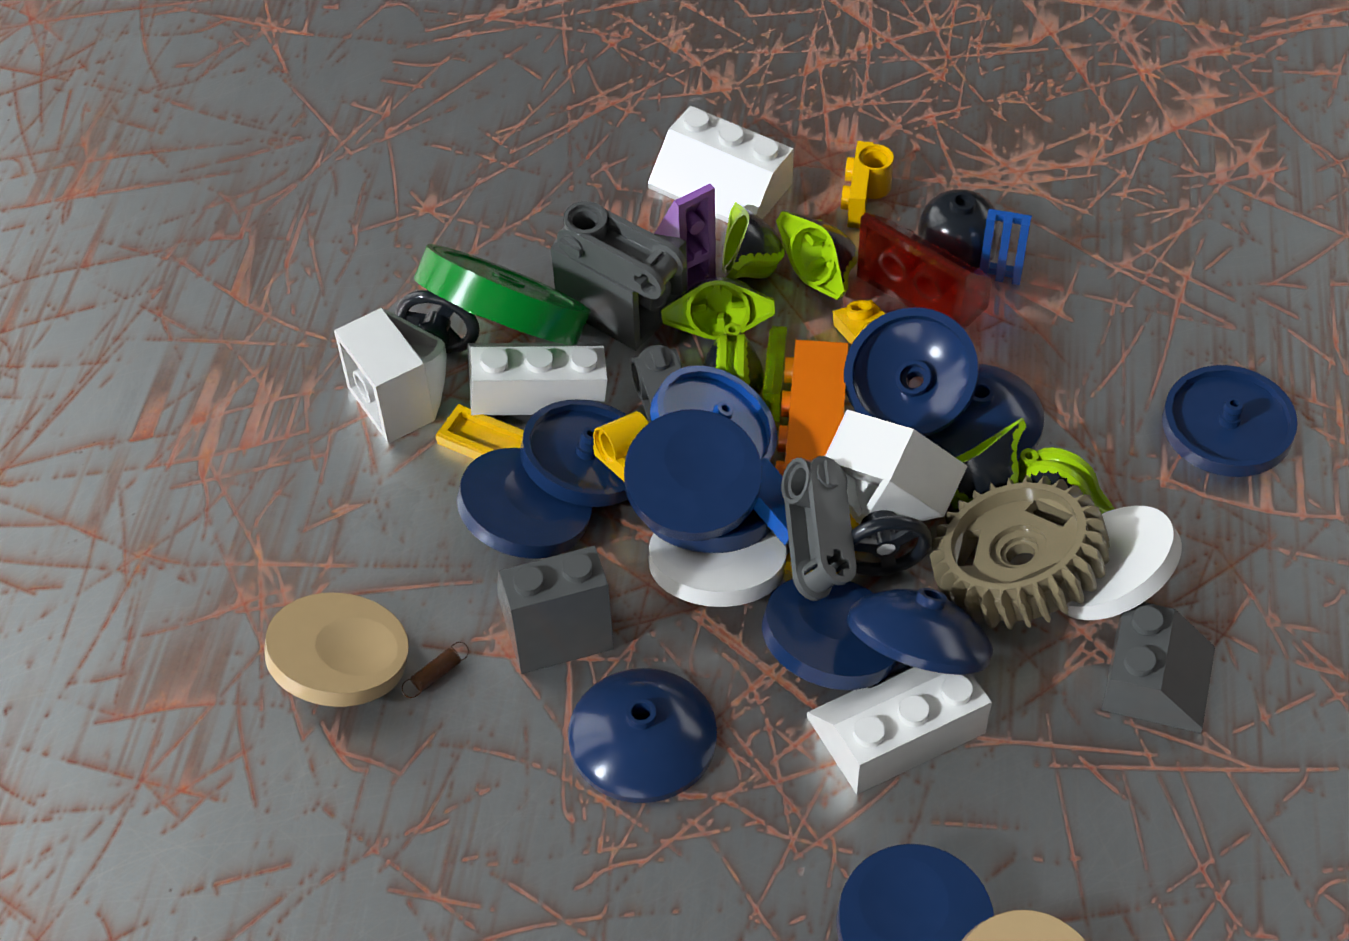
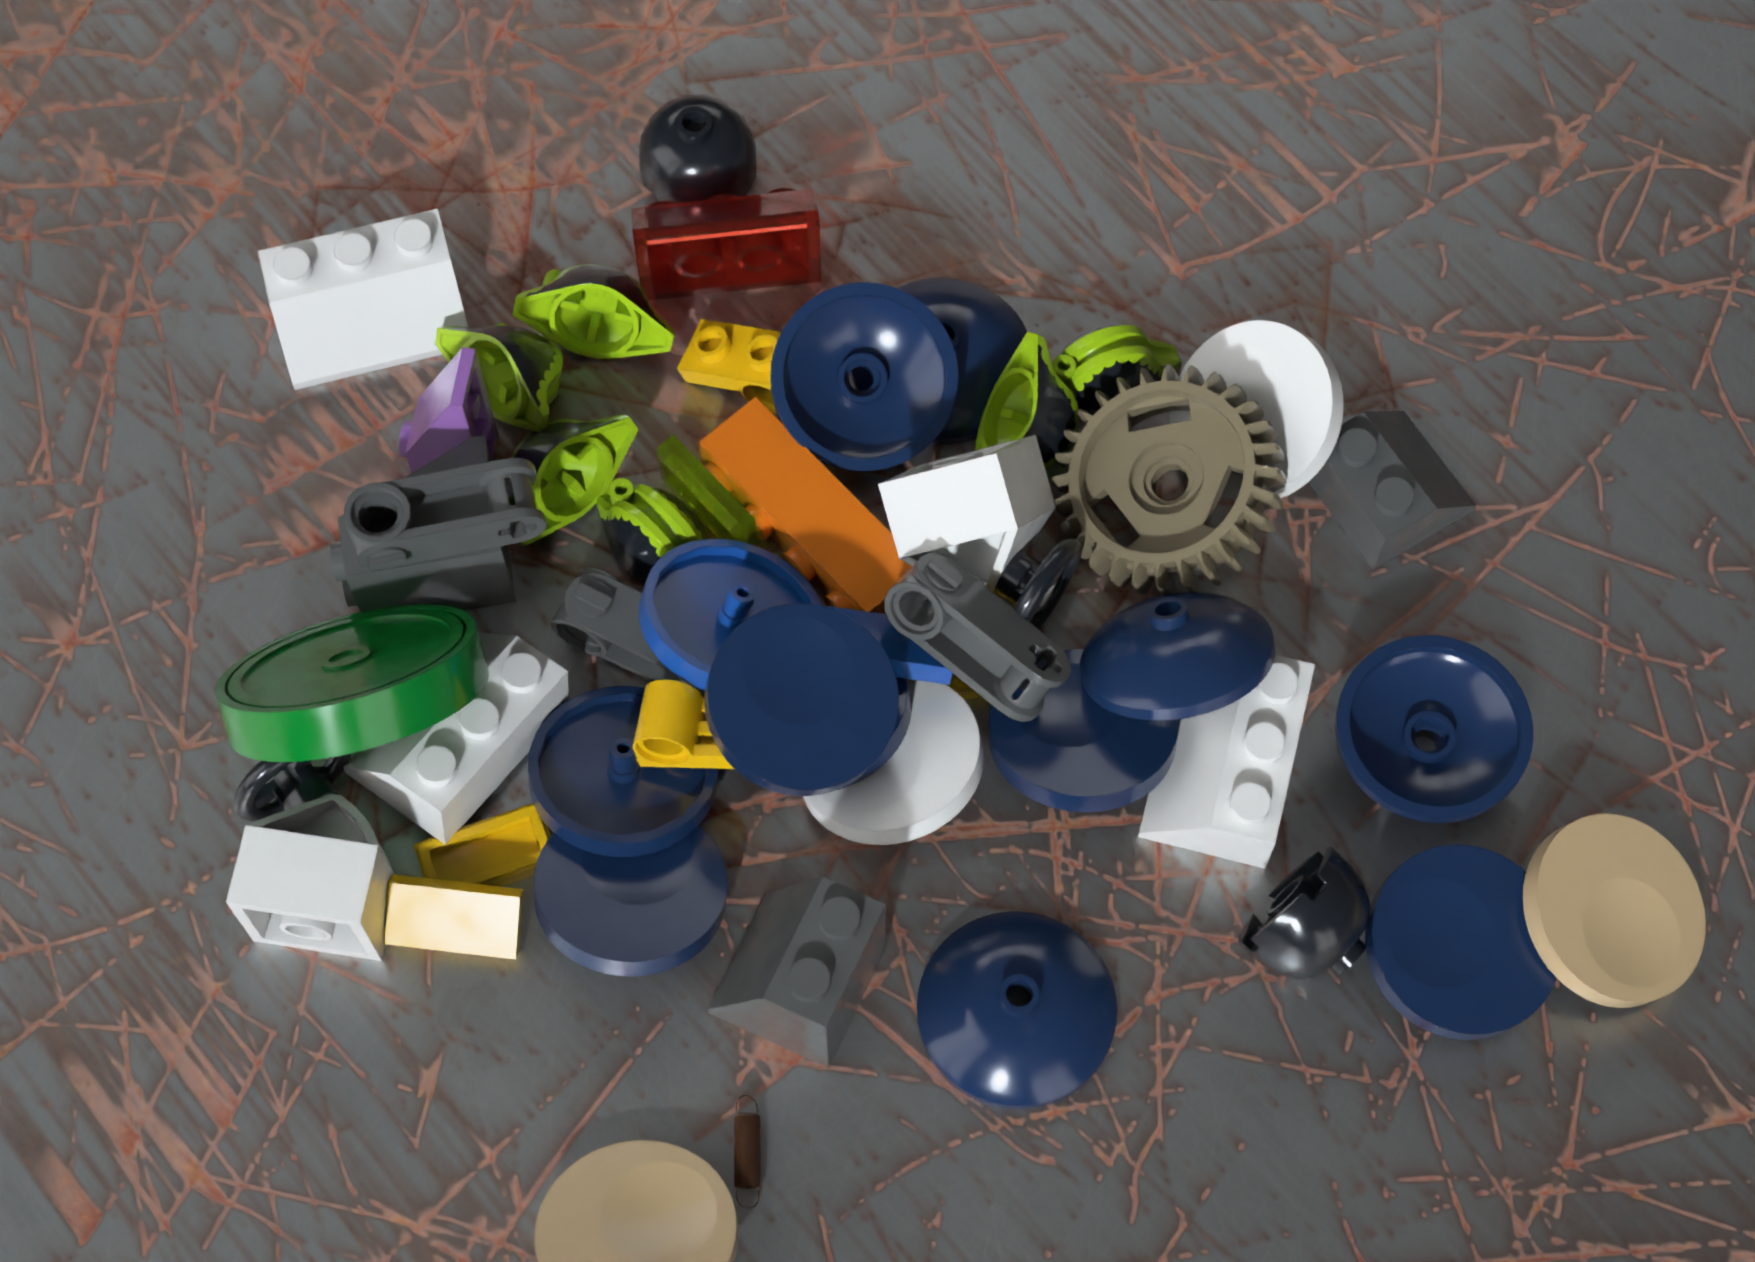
camera: 50 degrees left, 15 degrees up
yellow plate [841,141,894,229] -> none
blue tile [978,209,1032,285] -> none
dark blue piece [1162,365,1298,477] -> none
none -> tile [385,874,524,959]
none -> black cylinder [1238,847,1370,979]
none -> dark blue dish [1335,635,1534,823]

